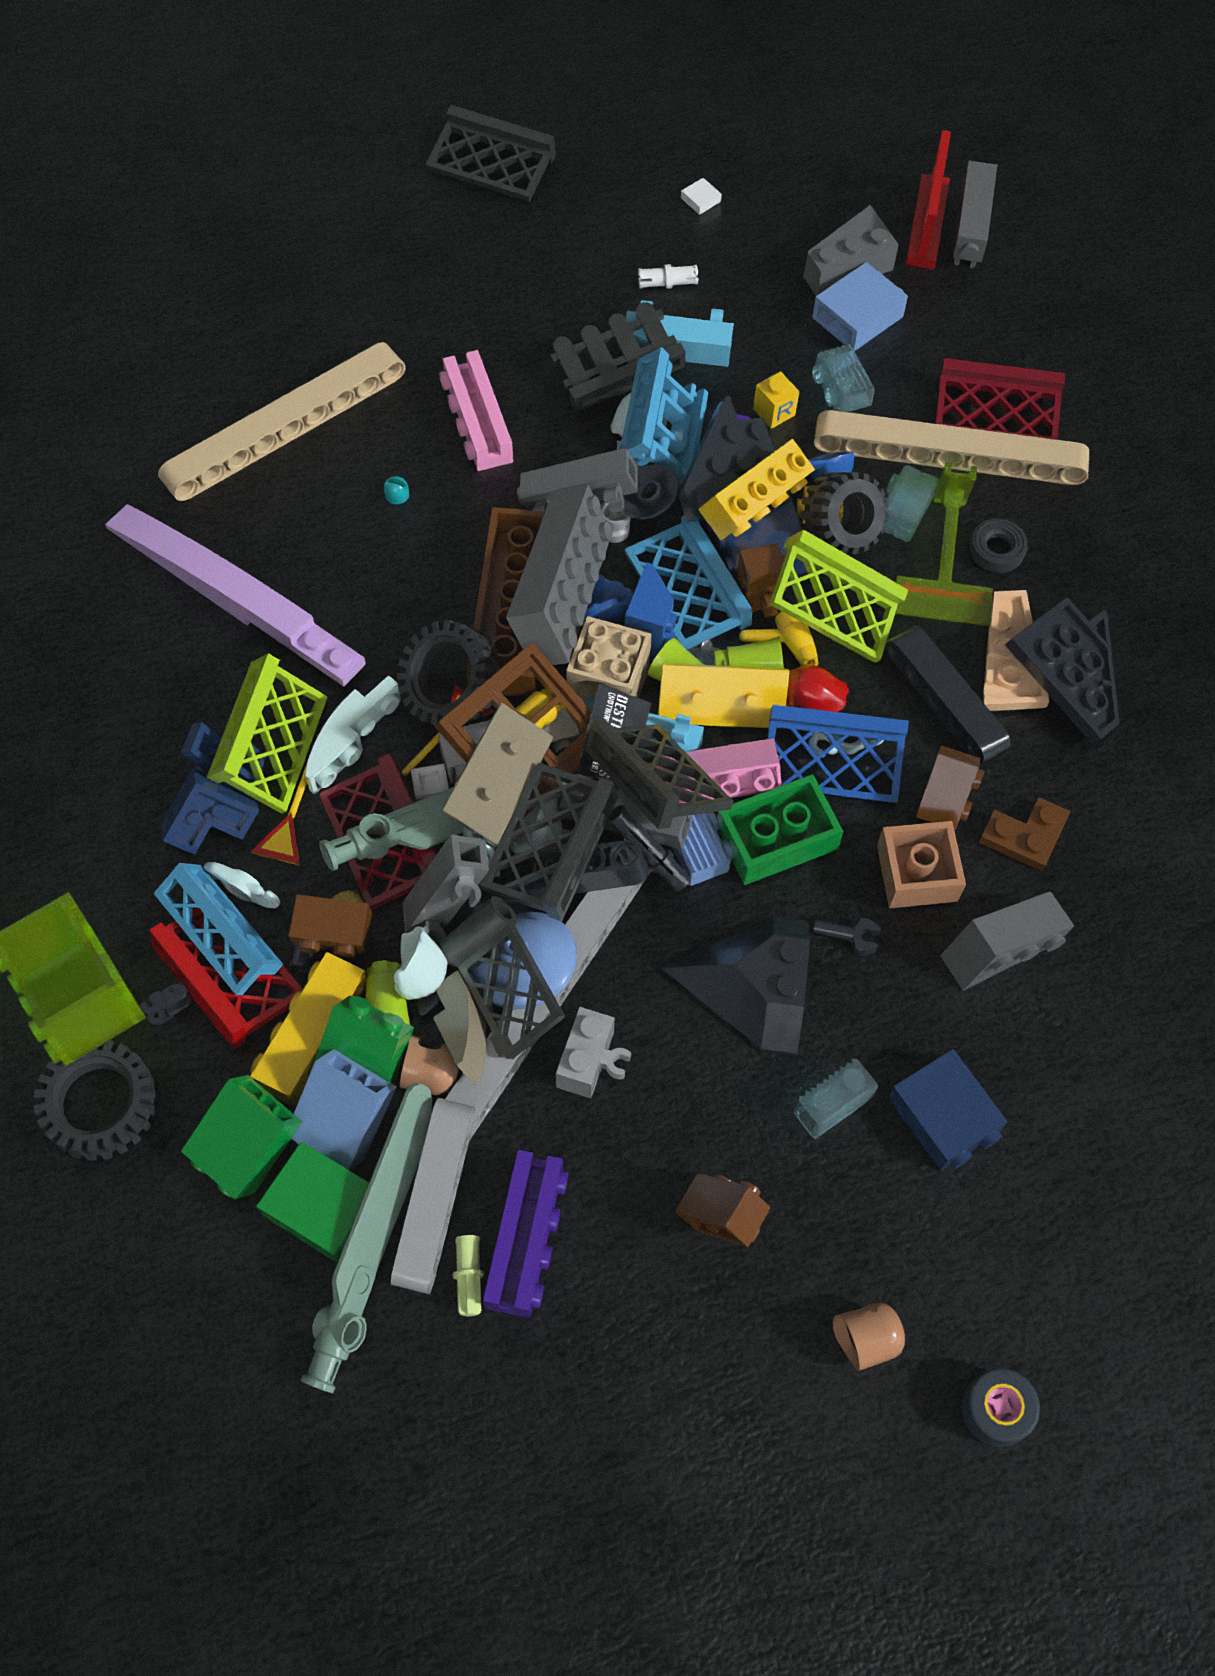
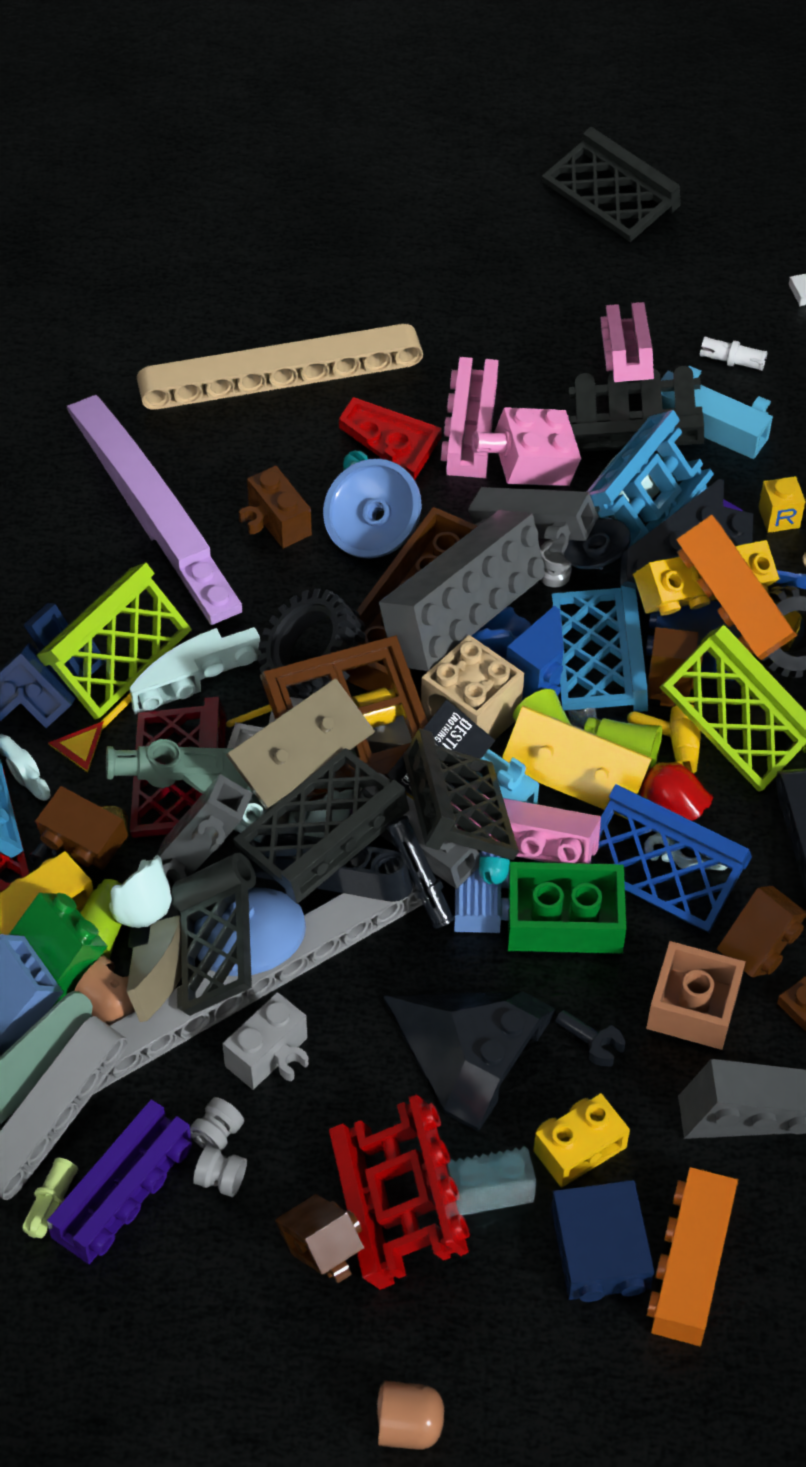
camera: 25 degrees right, 10 degrees down
none -> light grey wheel [190,1097,244,1151]
none -> light grey wheel [193,1145,247,1197]
none -> reddish brown brick [239,465,312,548]
none -> medium blue dish [323,459,421,559]
none -> red fence [329,1094,469,1290]
none -> red wing [339,397,442,480]
none -> bright pink brick [472,407,581,486]
none -> teal hinge [479,856,510,885]
none -> yellow brick [534,1093,630,1188]
none -> bright pink brick [601,302,654,382]
none -> orange brick [646,1167,738,1346]
none -> orange brick [676,515,797,660]

